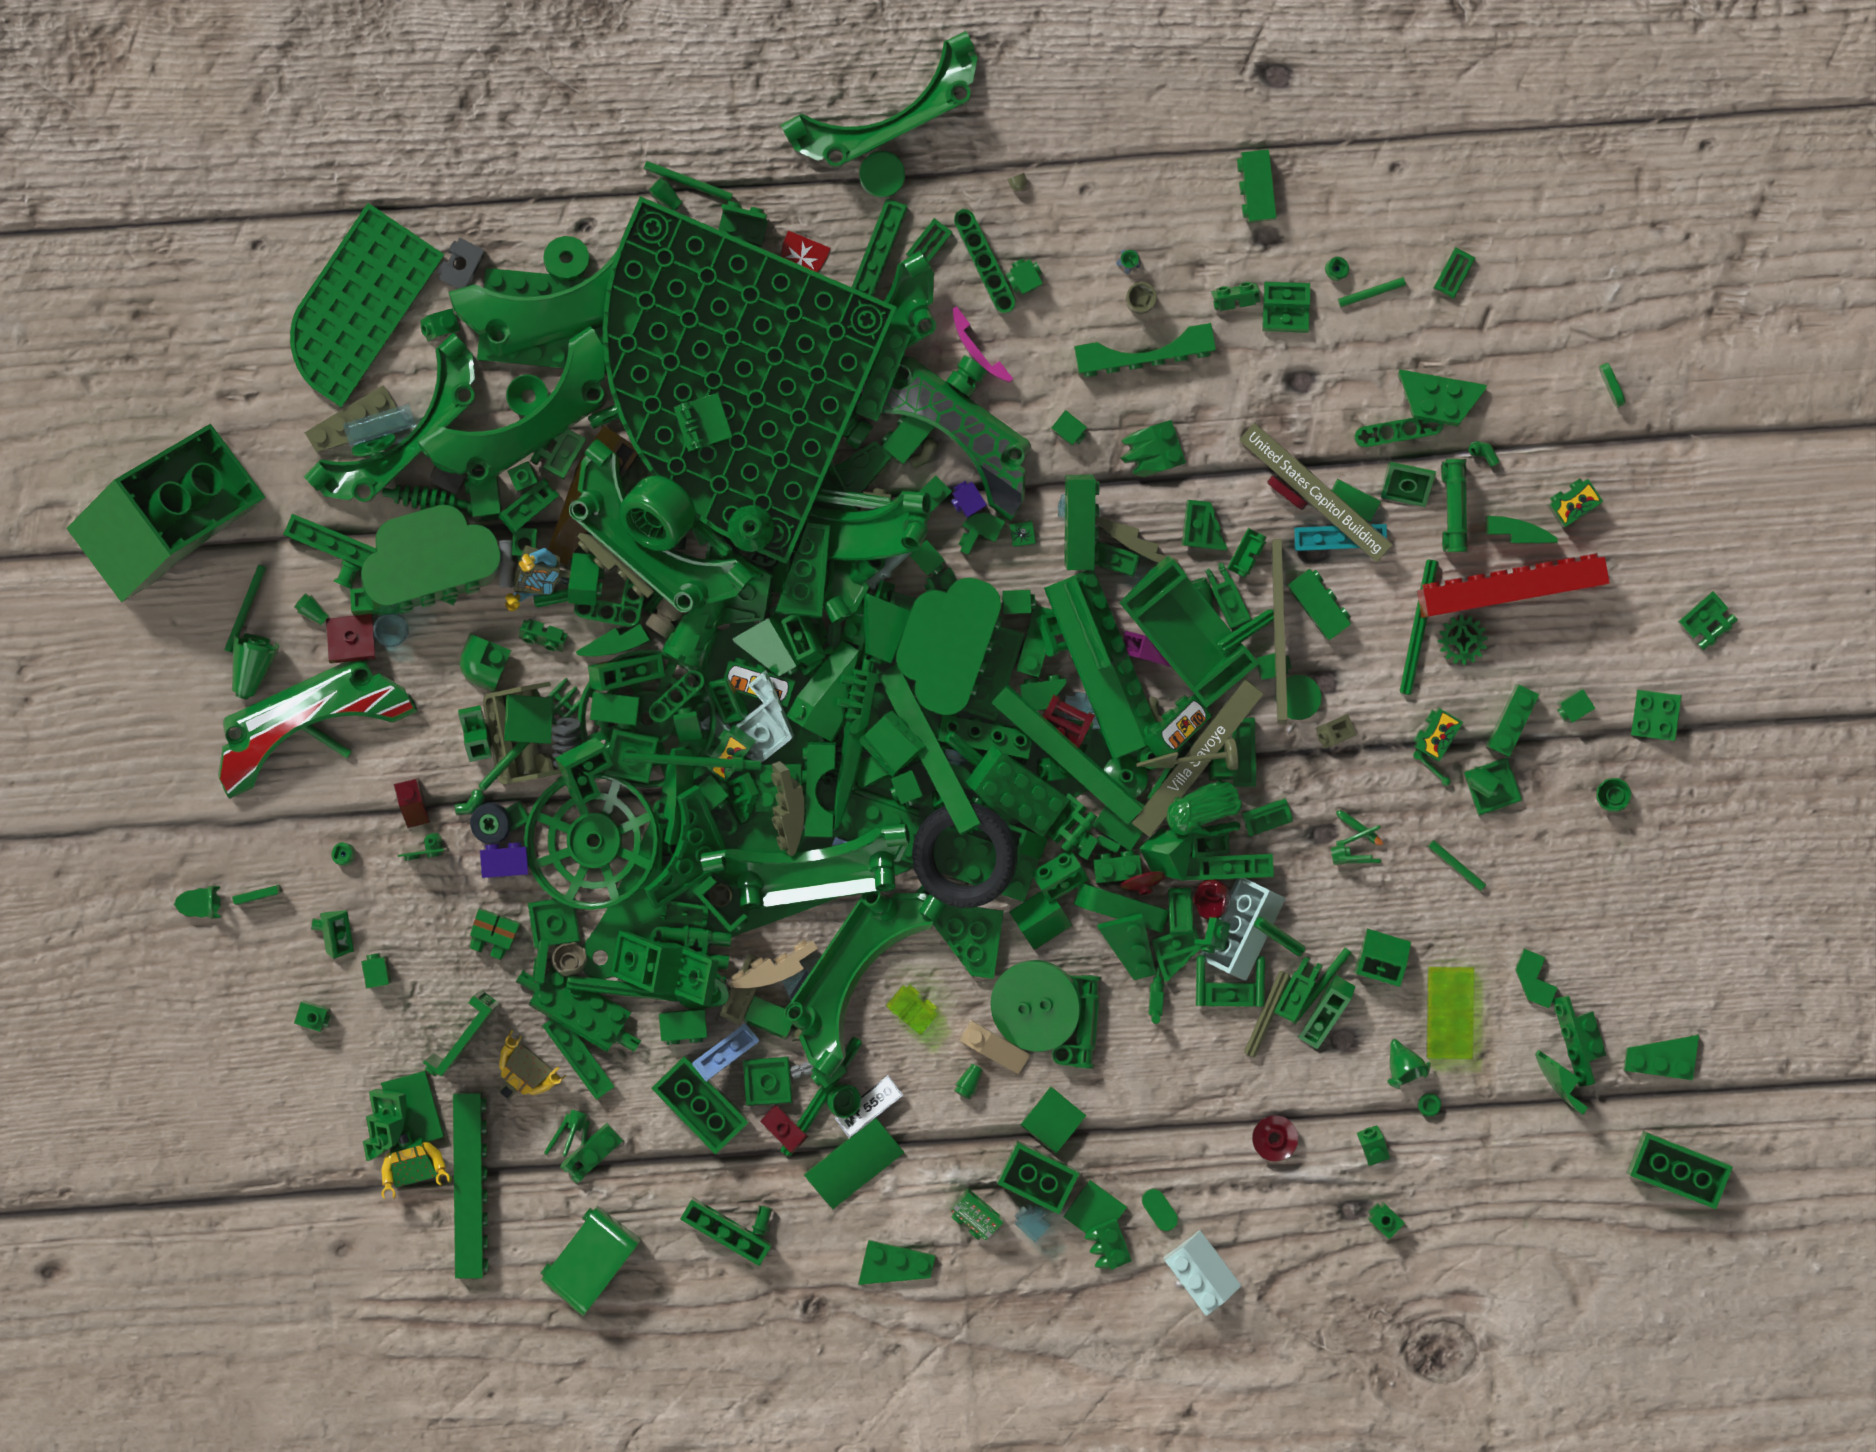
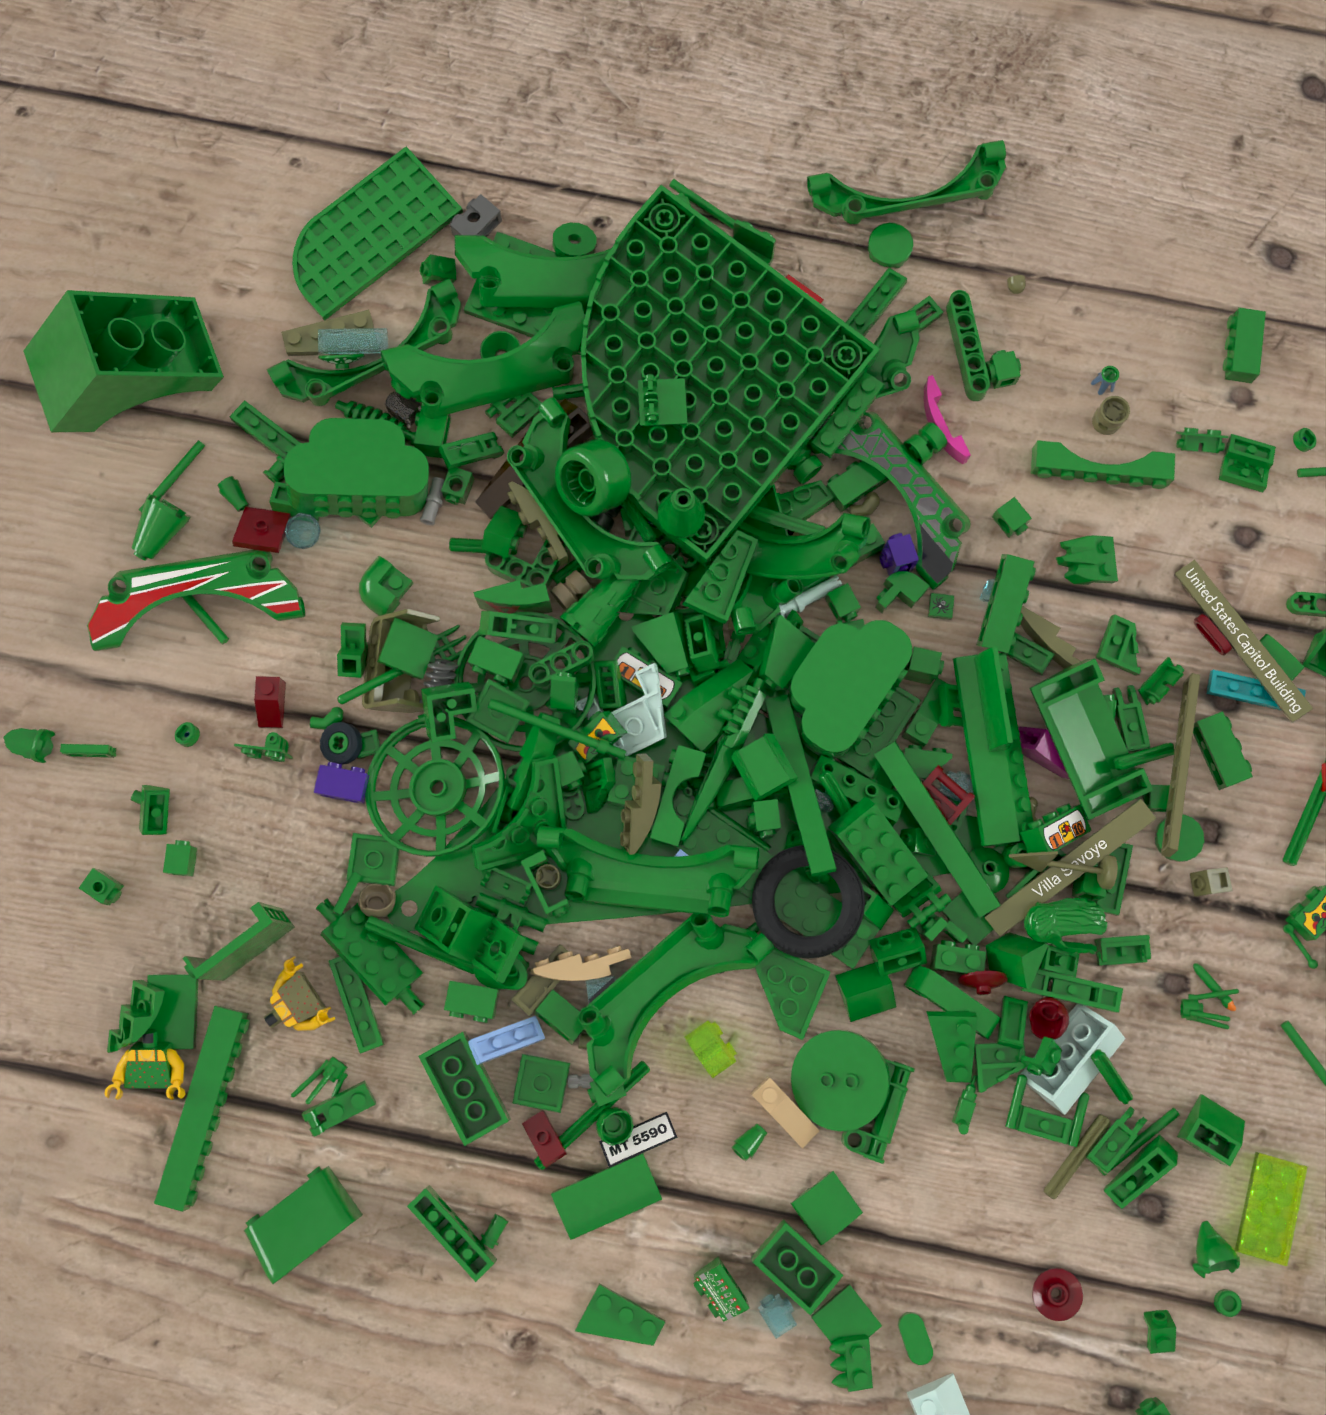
camera: 10 degrees right, 10 degrees down
green hips [470,908,521,960] -> none
torso [505,545,570,612] -> none
green brick [507,461,539,492] -> none
green hinge [518,619,568,652] -> none

